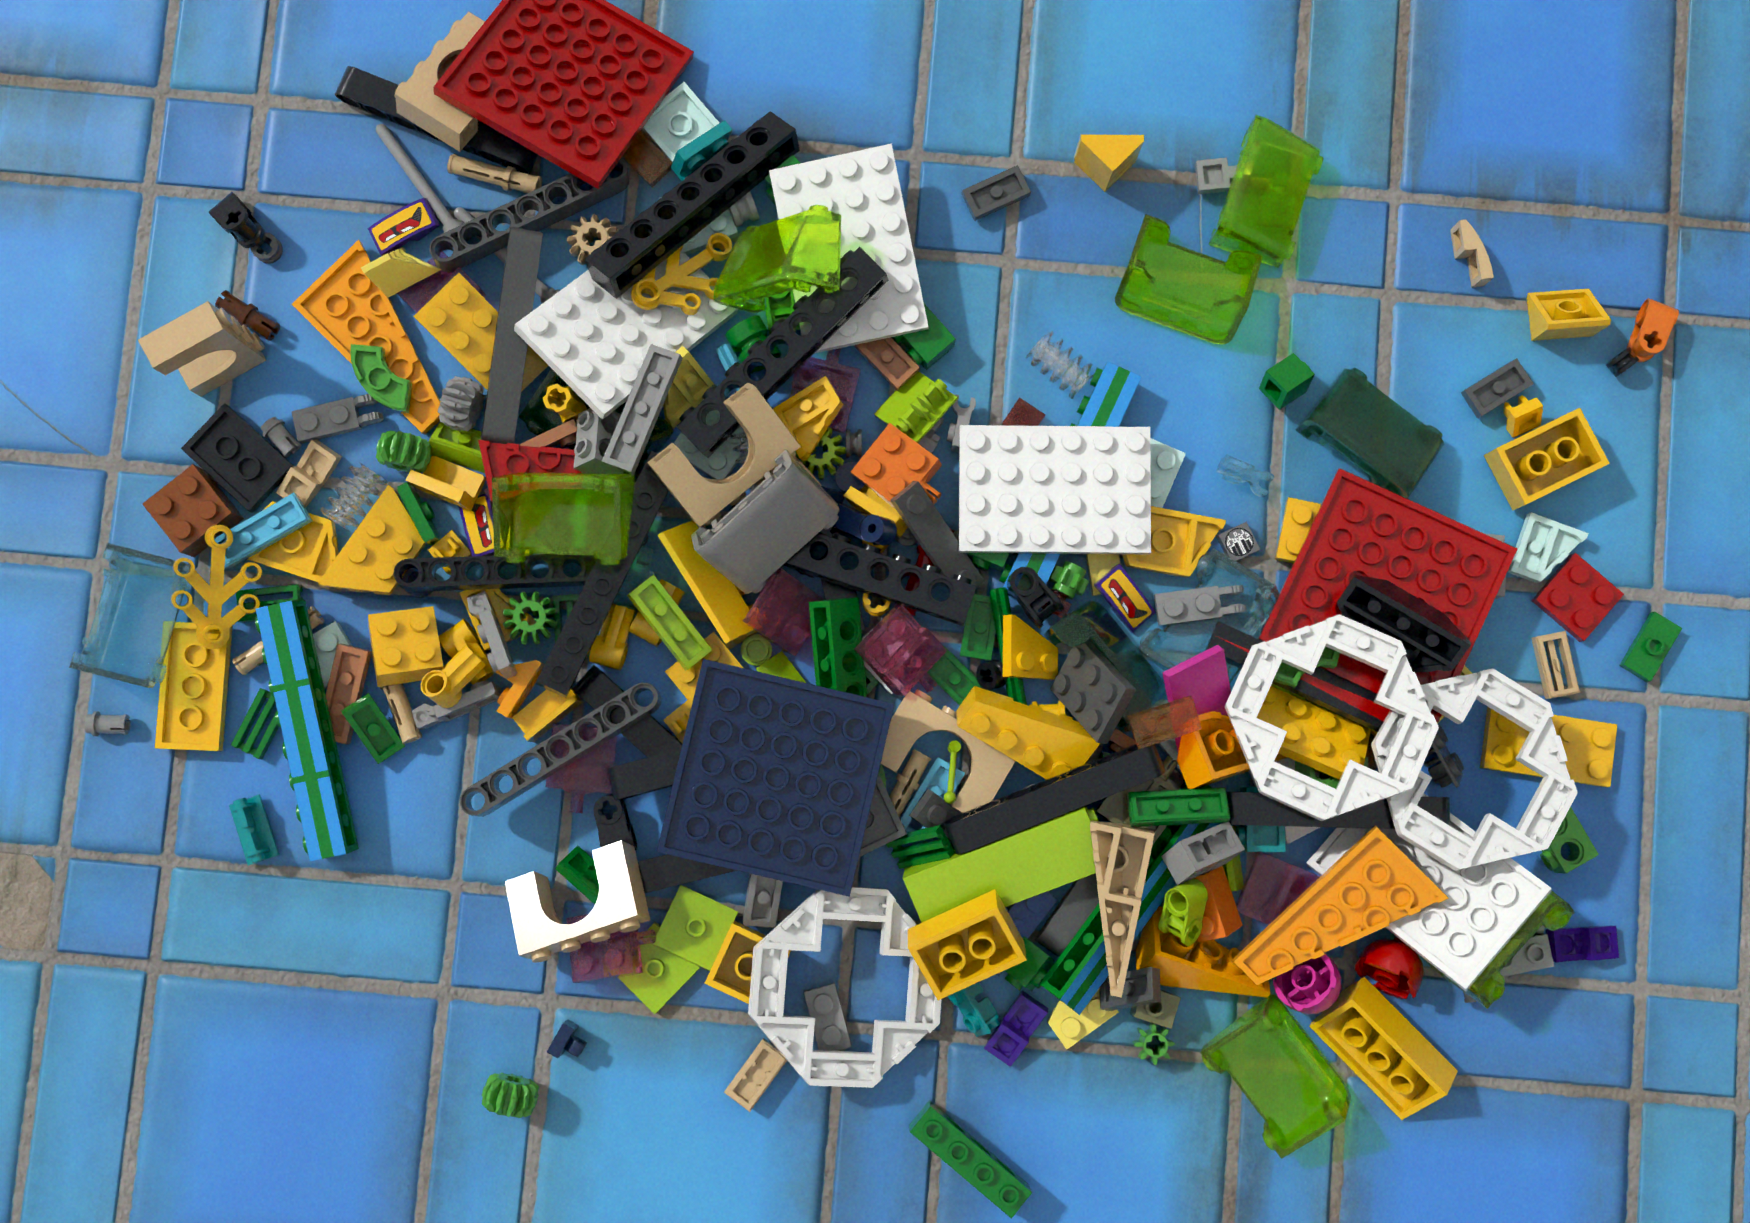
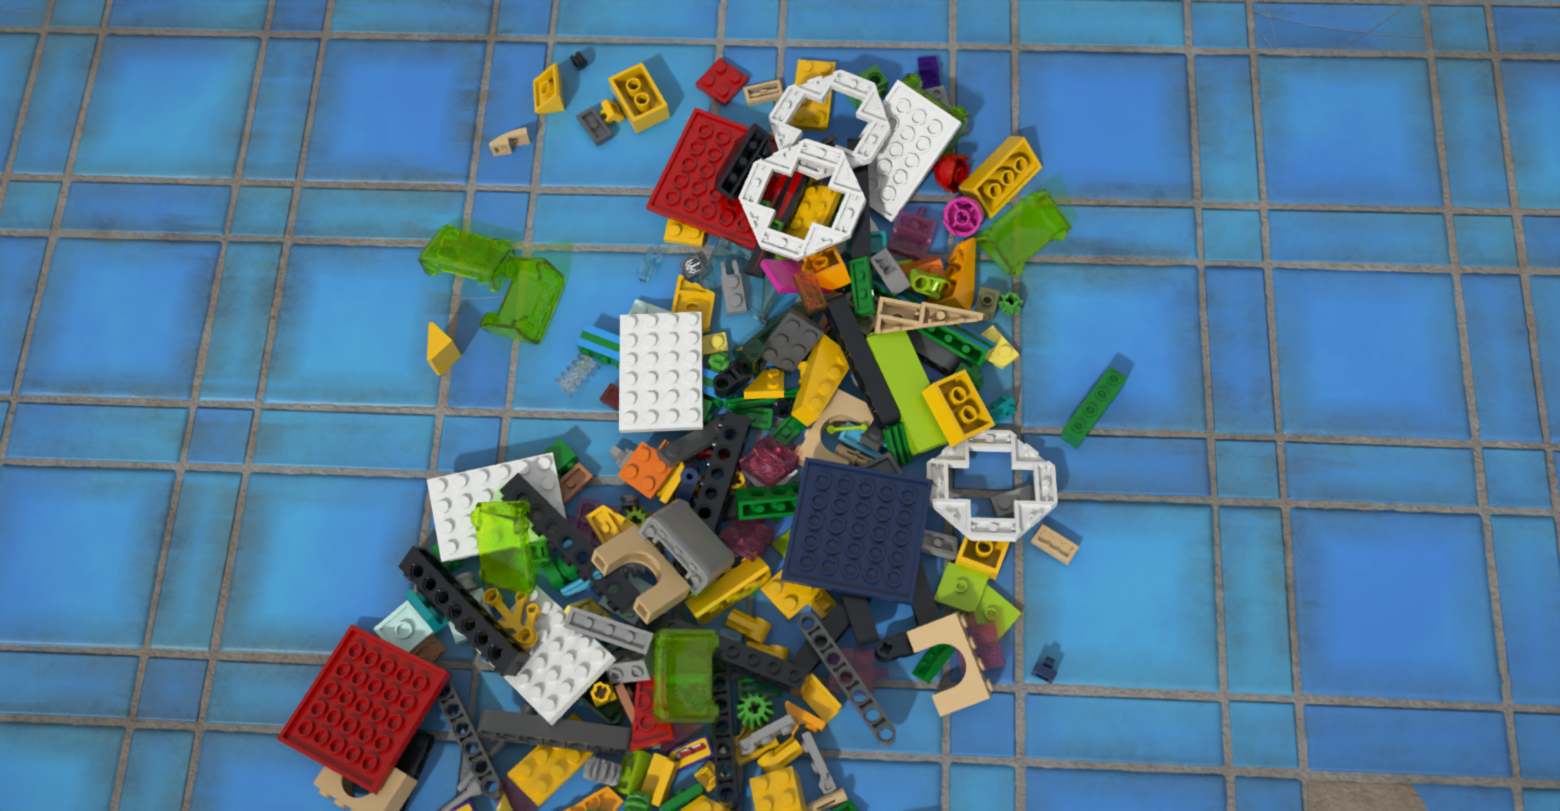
camera: 85 degrees left, 15 degrees down
yellow piece [421,645,486,708] -> none
tan pin [447,154,542,193] -> none
bright green gear [481,1073,539,1118] -> none
tan gear [567,214,618,265] -> none
lime plate [627,574,712,671] -> none
lime plate [741,634,772,666] -> none
dark blue tile [835,462,865,493] -> none
lime hinge [874,371,958,443] -> none
light grey plate [947,394,976,453] -> none
dark grey plate [962,165,1031,221] -> none
dark purple slope [984,990,1049,1067] -> none
slope [1094,564,1156,633] -> none
dark grey plate [1100,967,1161,1011] -> none
light grey plate [1195,157,1251,194] -> none
light orange wing [1233,825,1449,985] -> none
green brick [1259,353,1315,410] -> none
clear green windscreen [1295,368,1444,499] -> none
light aqua wing [1507,512,1589,583] -> none
green plate [1619,612,1682,682] -> none
orange piece [1627,298,1679,362] -> none

